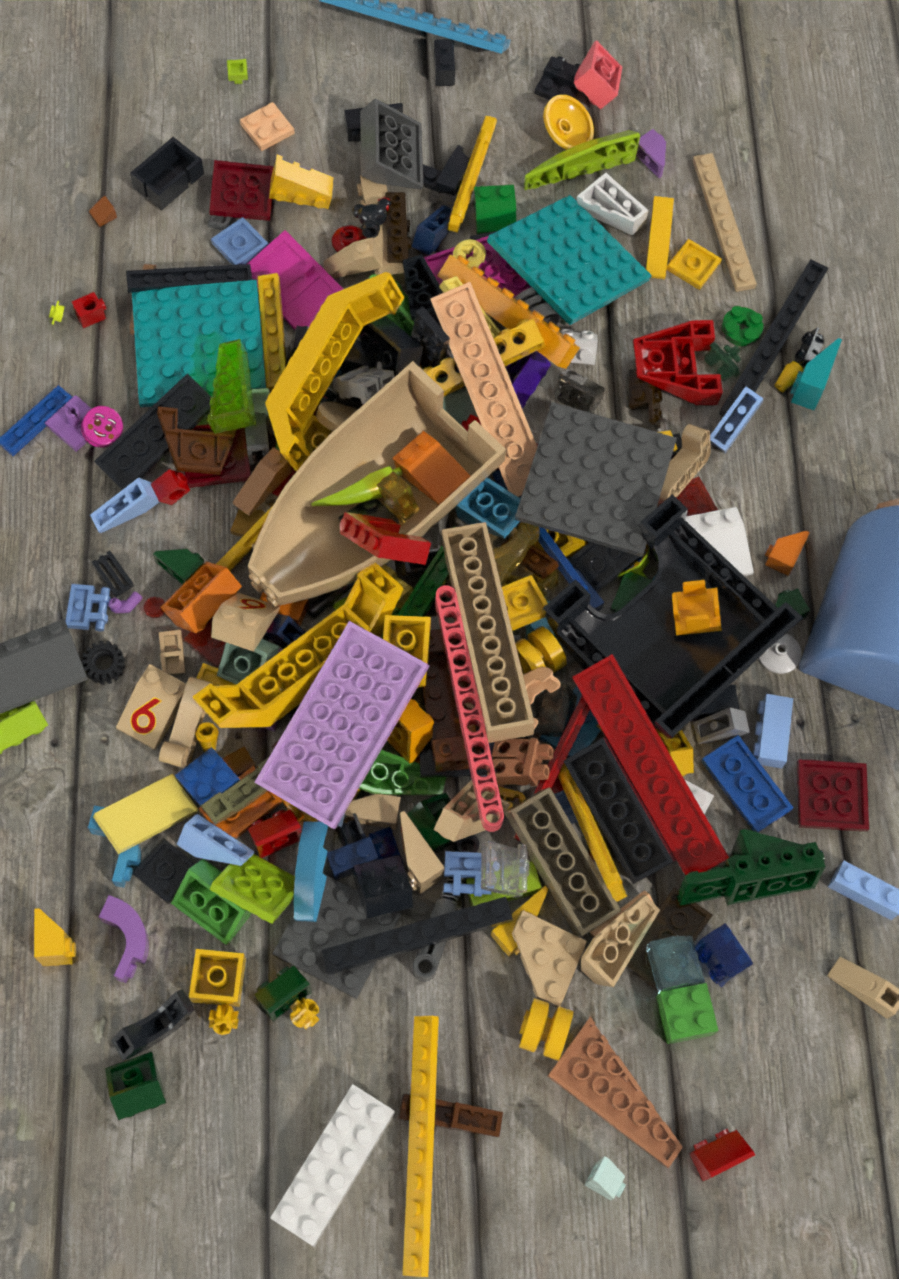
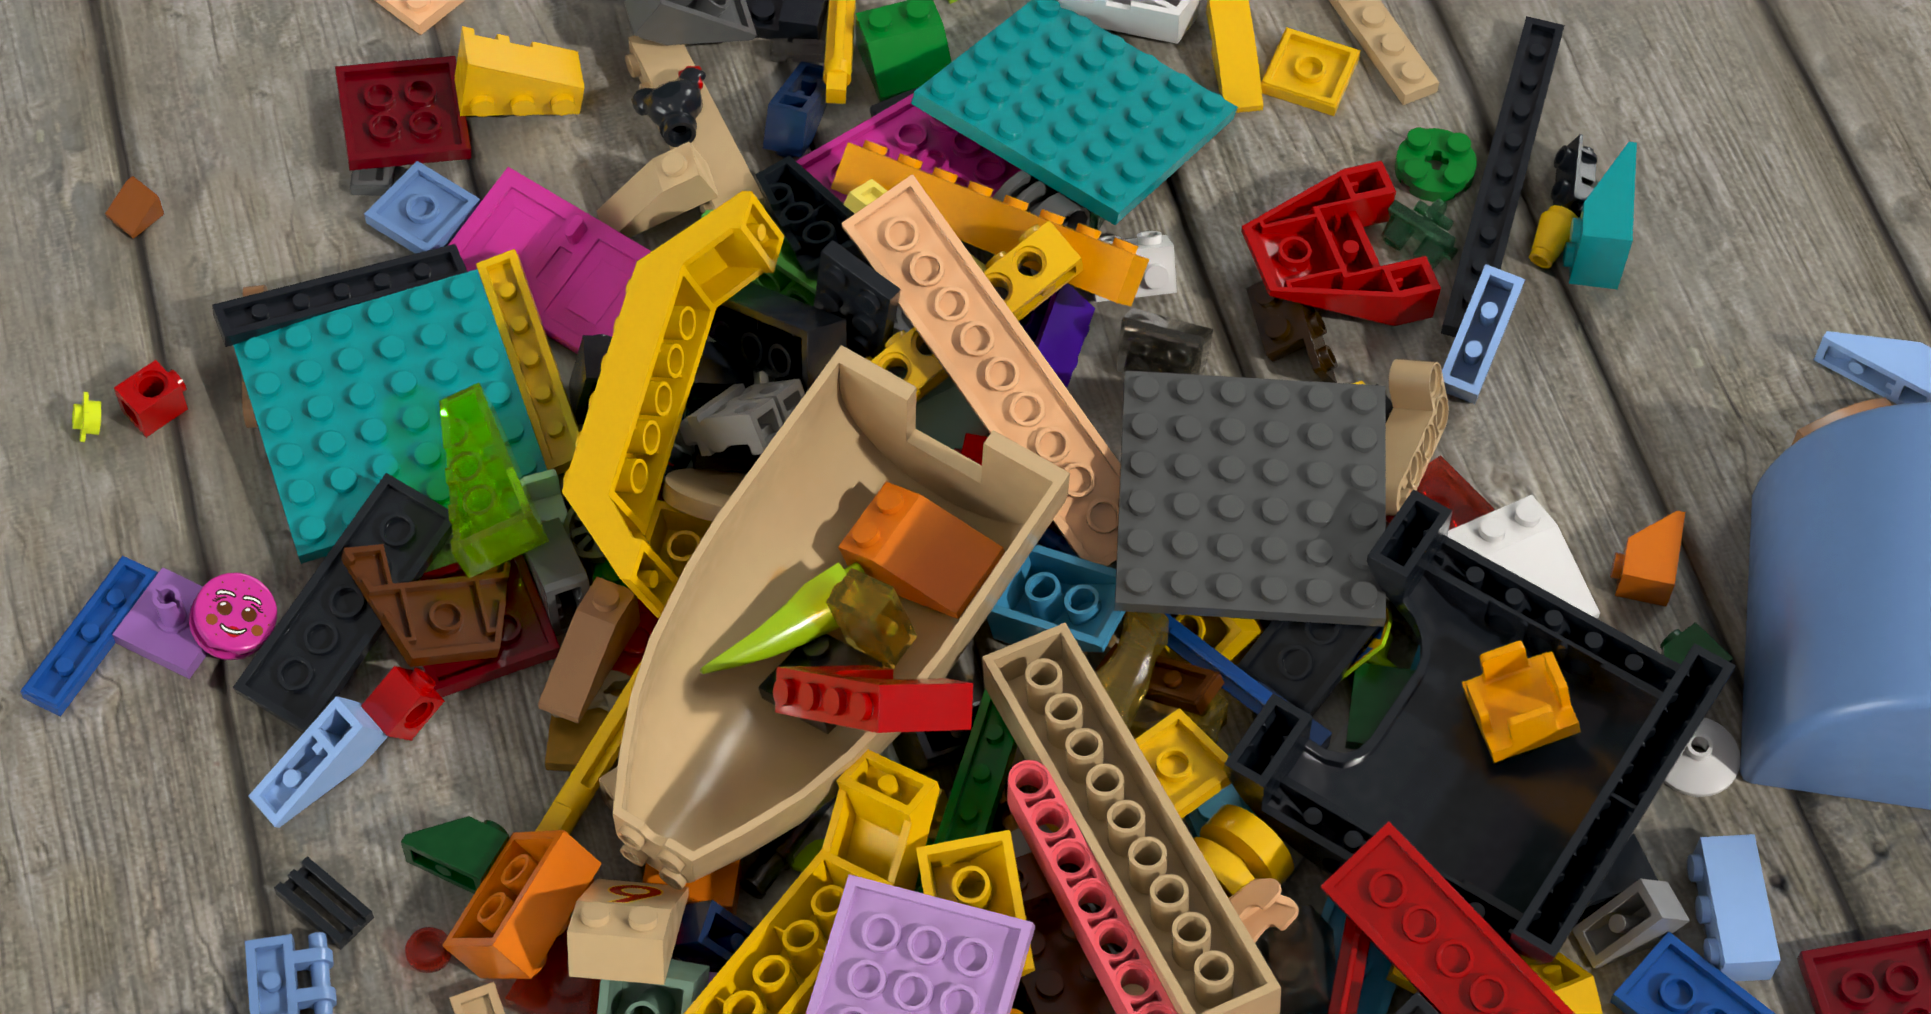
camera: 10 degrees left, 10 degrees down
medium lavender arm [108,591,143,613] -> none
black piece [130,137,204,210] -> none
red piece [331,225,367,252] -> none
dark brown bracket [385,192,411,263] -> none
light yellow gear [453,239,486,267] -> none

